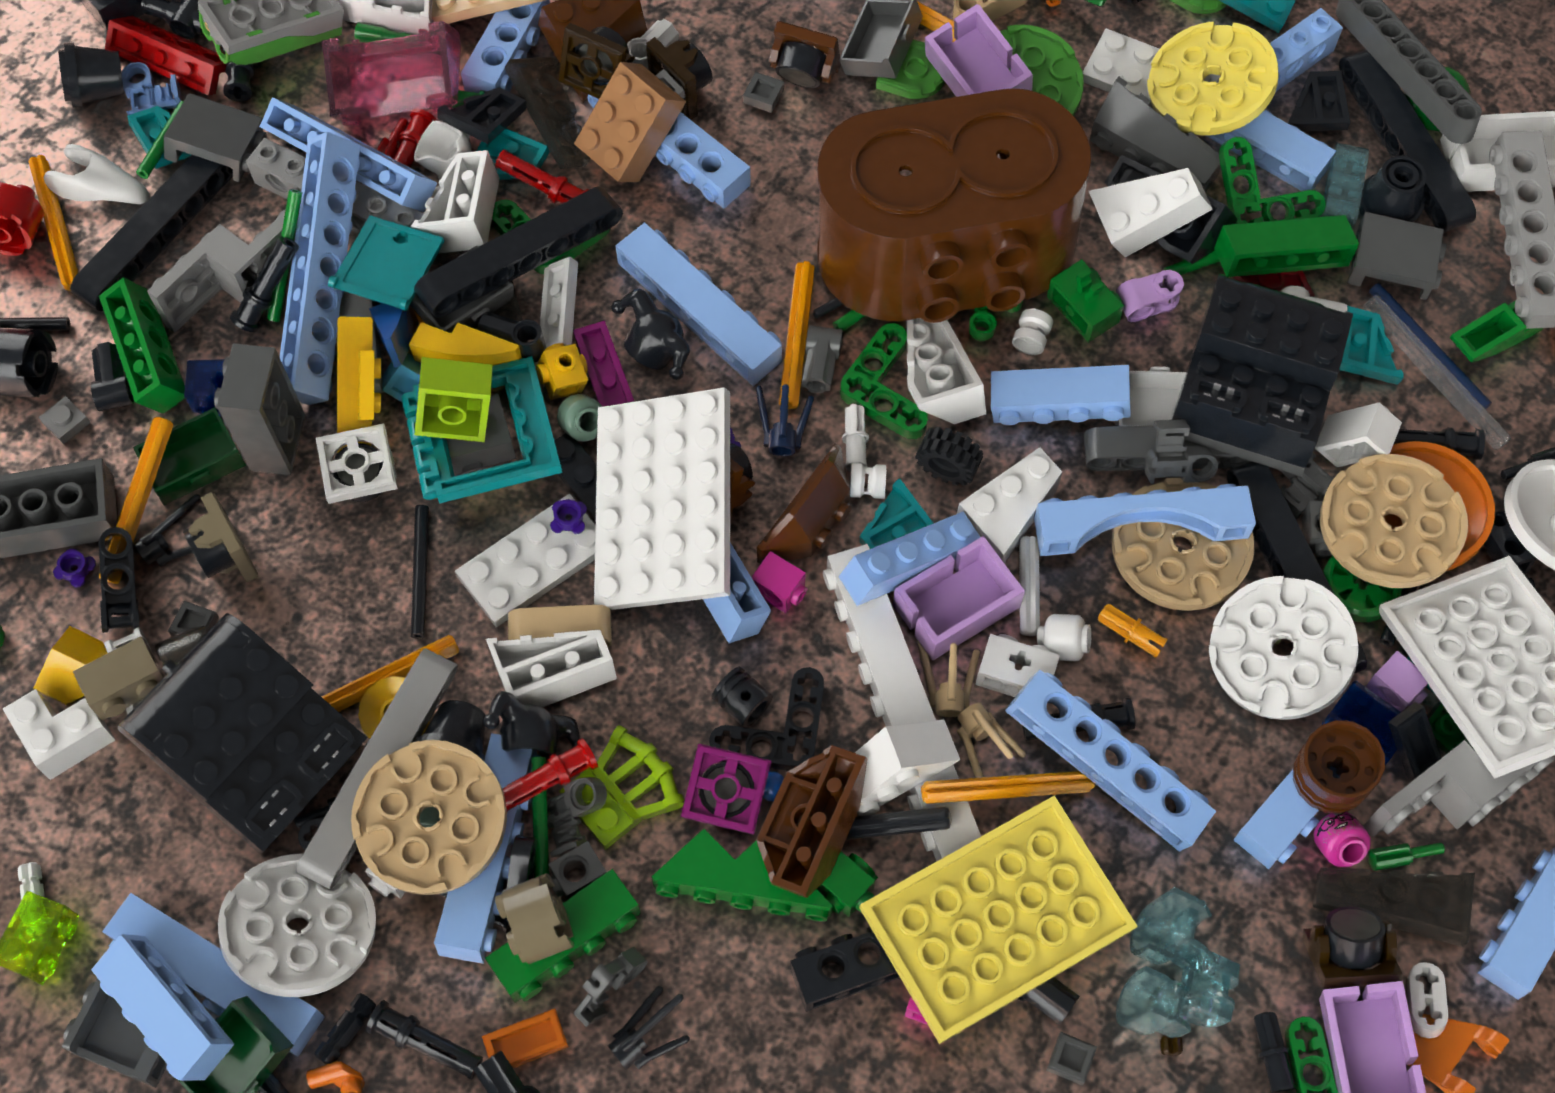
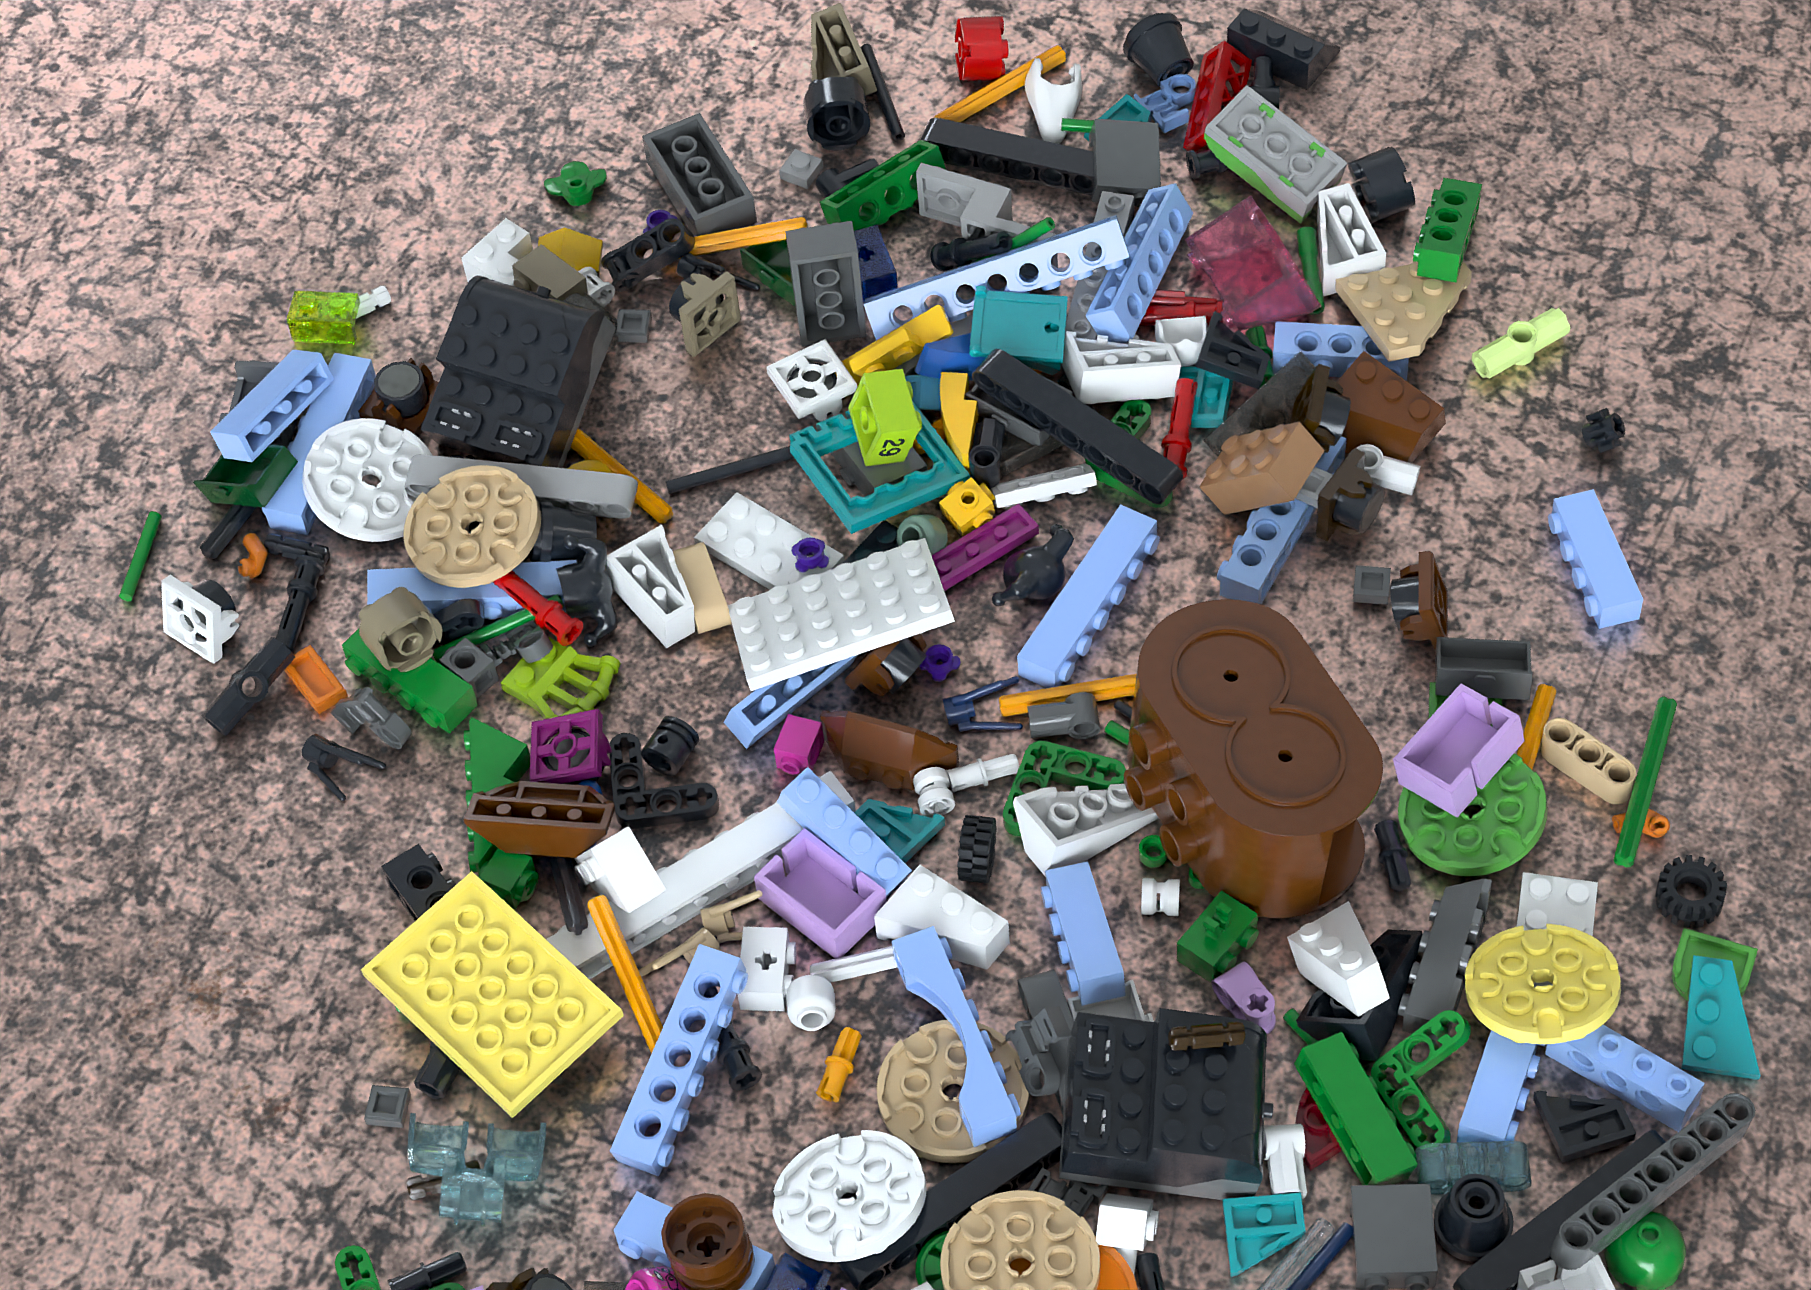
camera: 80 degrees right, 10 degrees down
none -> piece [358,358,439,437]
none -> dark brown axle [1168,1021,1246,1051]

